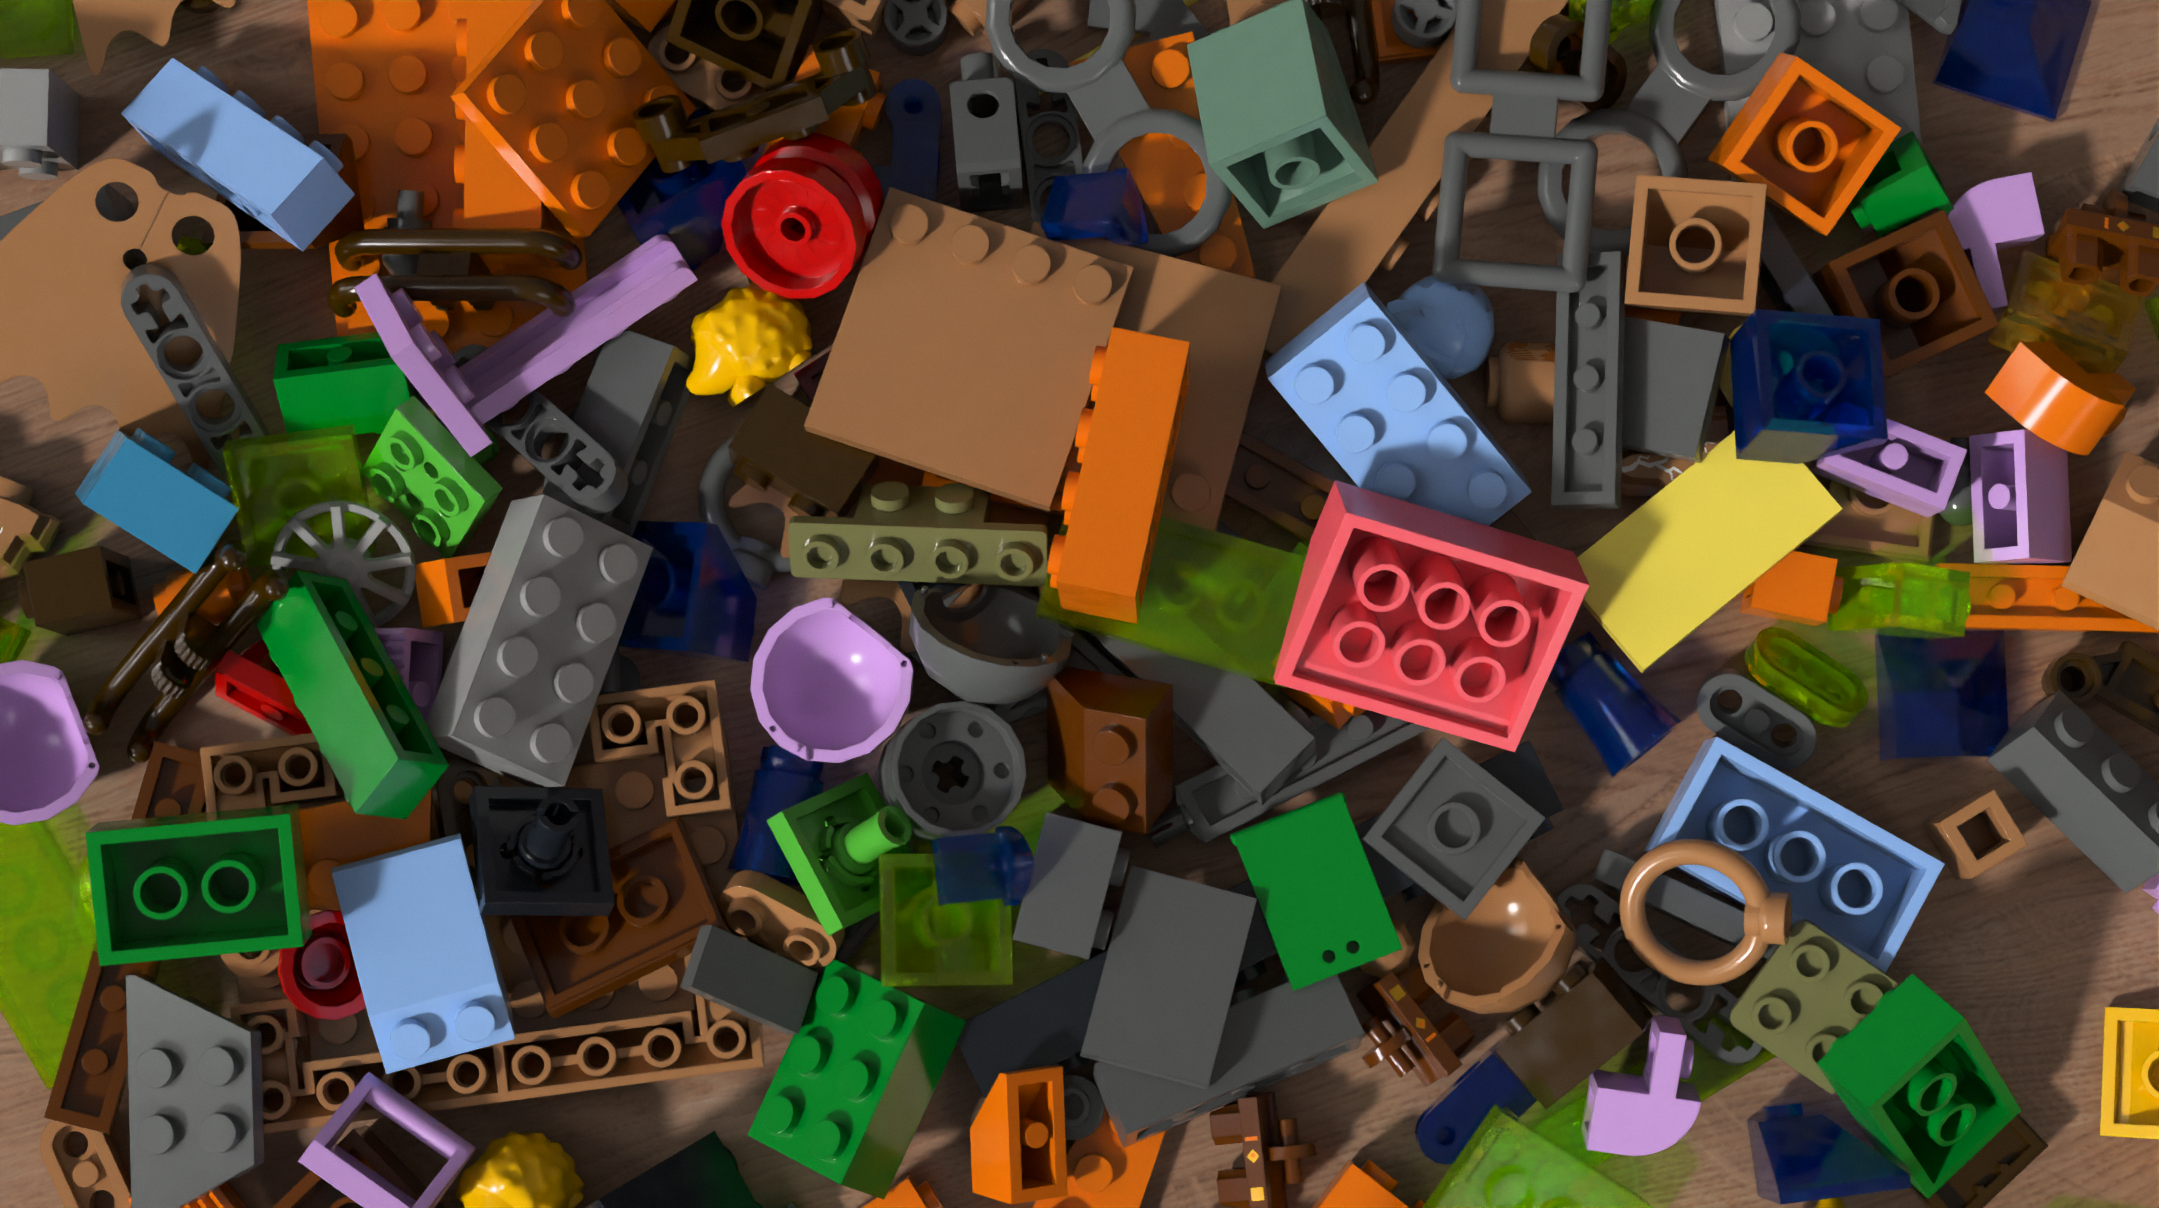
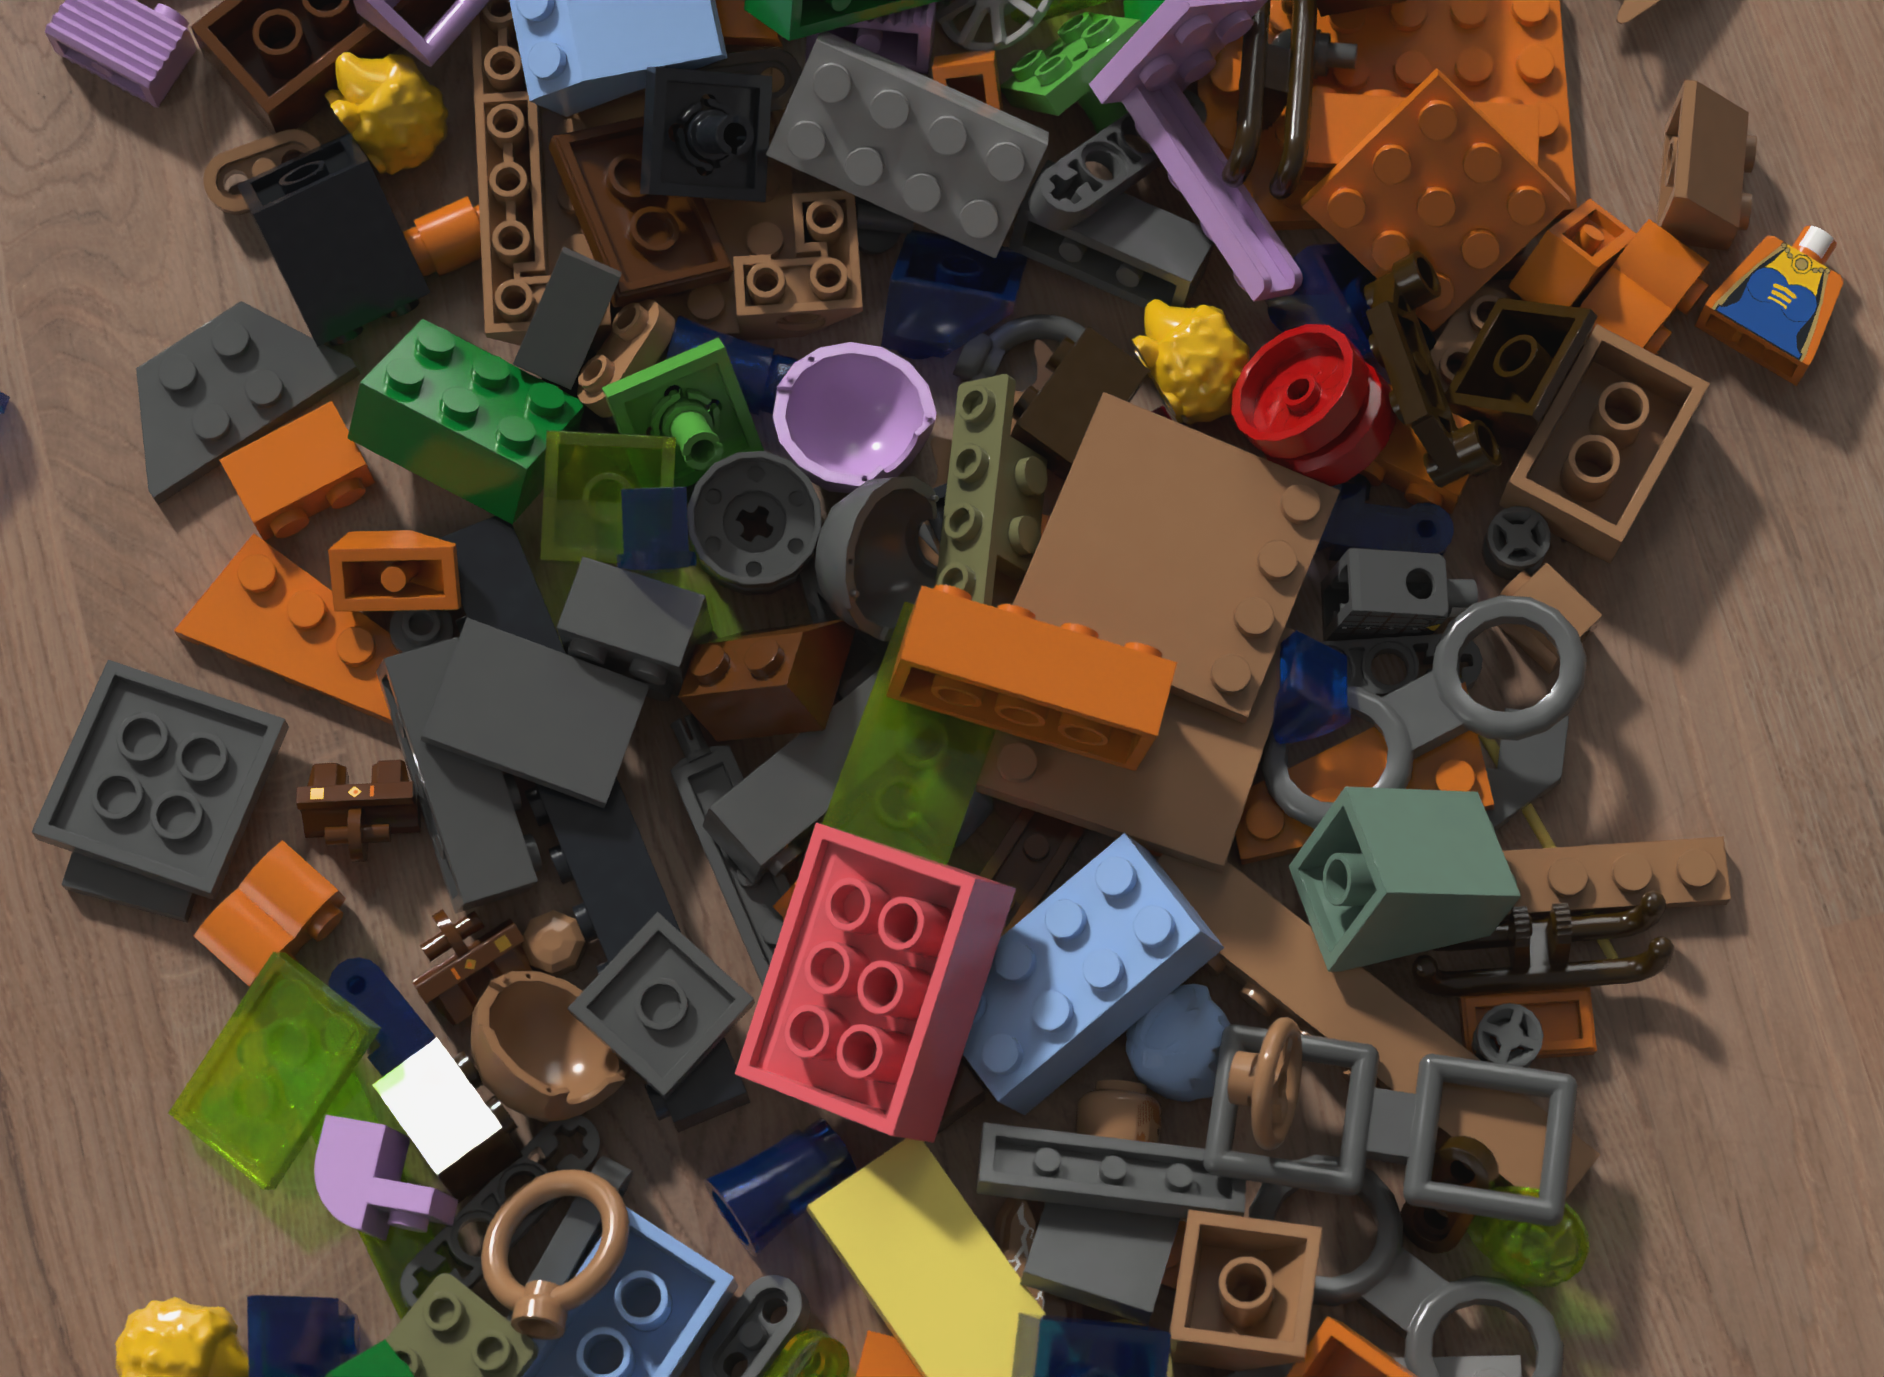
camera: 100 degrees right, 10 degrees down
green container [1230,792,1403,991] -> none
none -> orange brick [402,196,481,277]
none -> medium nougat piece [1228,1017,1303,1150]

